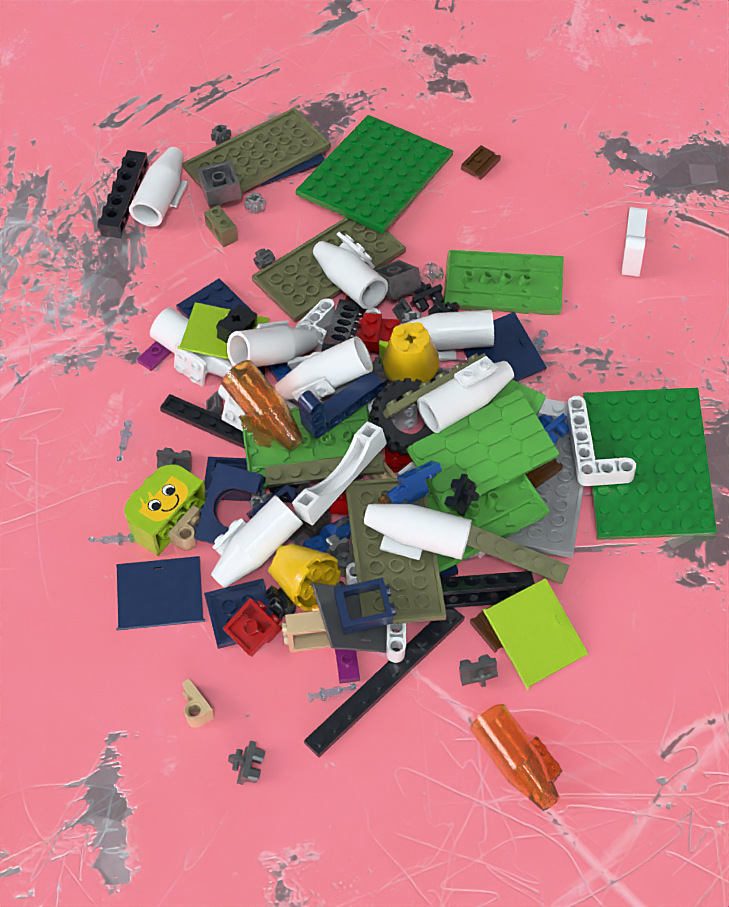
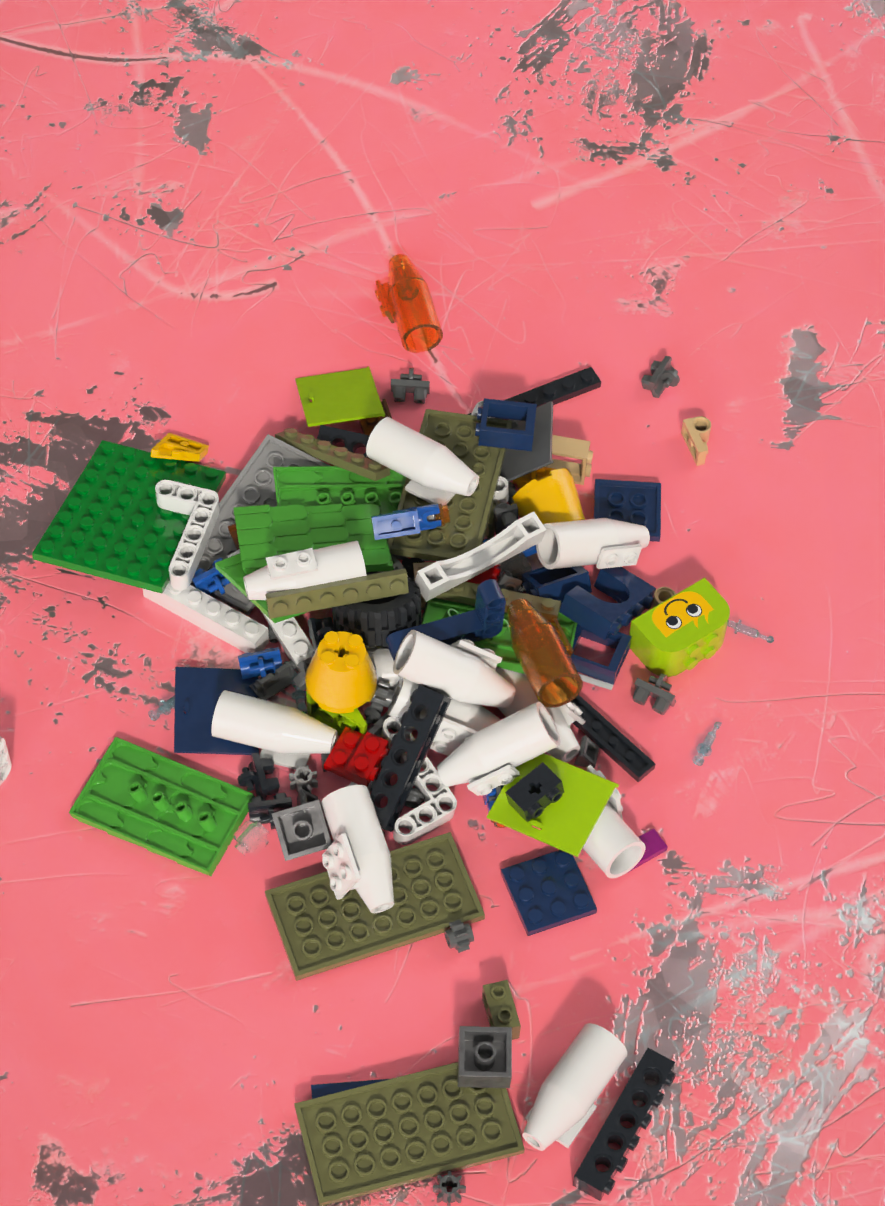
camera: 165 degrees left, 0 degrees up
dark blue piece [116,556,205,631] -> none
red plate [222,598,282,657] -> none
light grey gear [244,192,266,214] -> none
black hips [264,585,296,621] -> none
green plate [296,115,453,234] -> none
clear light blue piece [307,683,356,703] -> none
black hips [444,474,480,516] -> none
reddish brown plate [461,145,501,180] -> none
none -> yellow wing [151,433,209,462]

